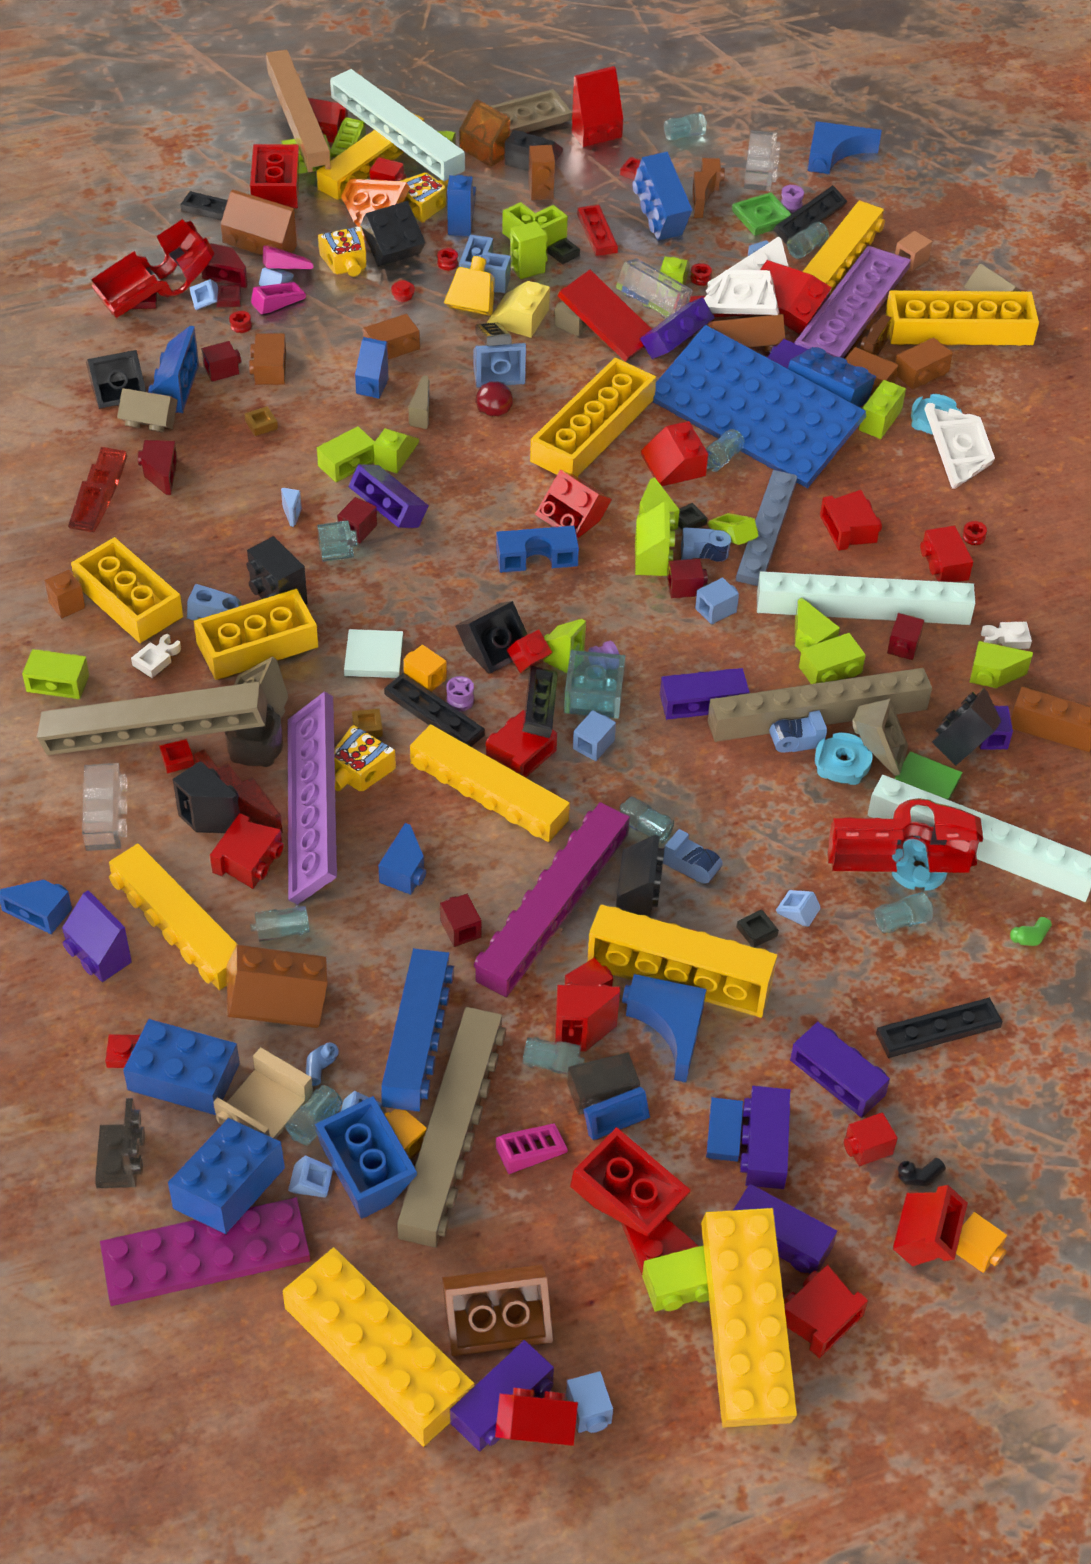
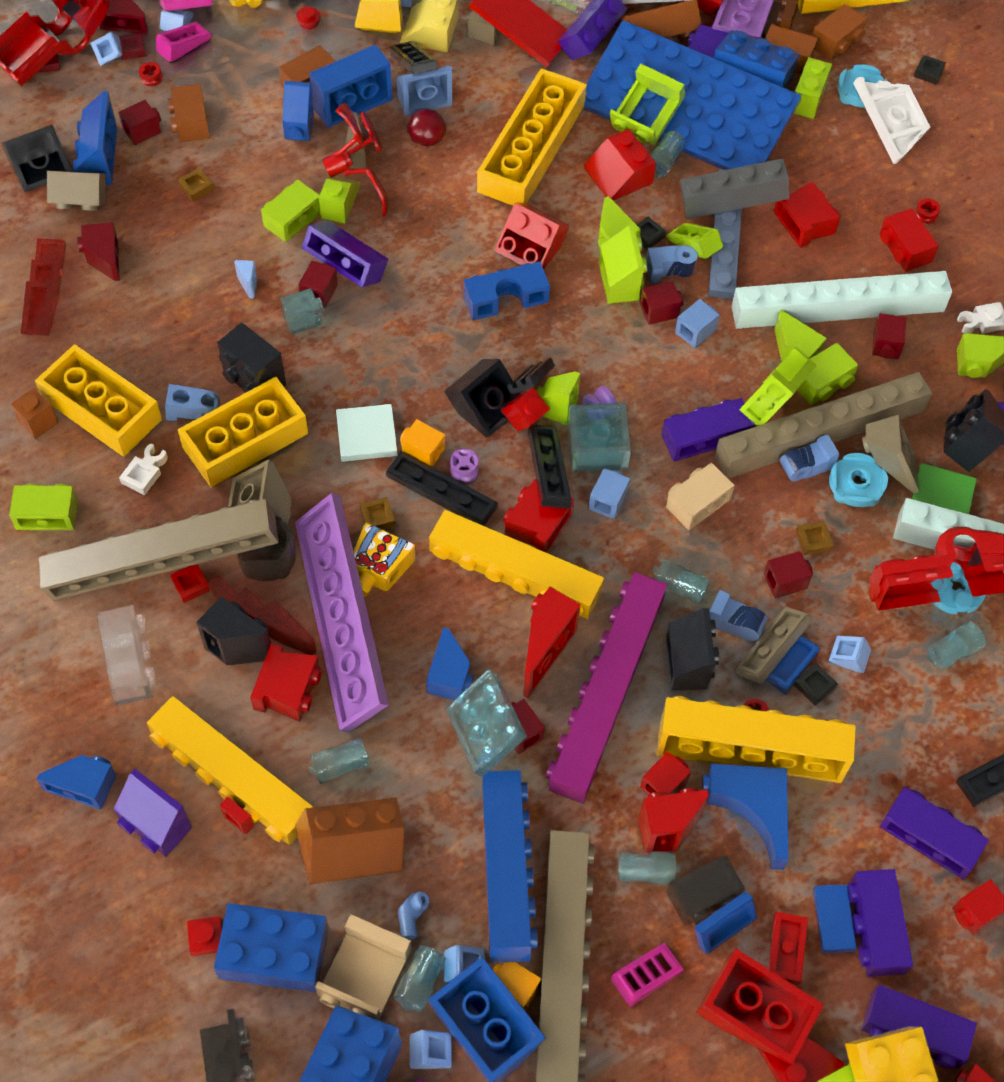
camera: 10 degrees left, 10 degrees up
none -> red tile [220,796,254,834]
none -> blue brick [309,44,393,128]
none -> red plant [322,103,388,217]
none -> clear light blue plate [446,669,527,777]
none -> black tile [507,357,555,395]
none -> red slope [523,586,581,698]
none -> lime panel [610,63,685,146]
none -> tan brick [666,462,735,530]
none -> dark grey brick [680,158,789,220]
none -> dark tan tile [735,606,812,684]
none -> lime panel [739,347,817,426]
none -> dark red brick [764,551,813,599]
none -> blue tile [765,635,821,695]
none -> red plate [768,911,808,985]
none -> pearl gold plate [795,521,834,556]
none -> pearl dark grey tile [913,55,946,85]

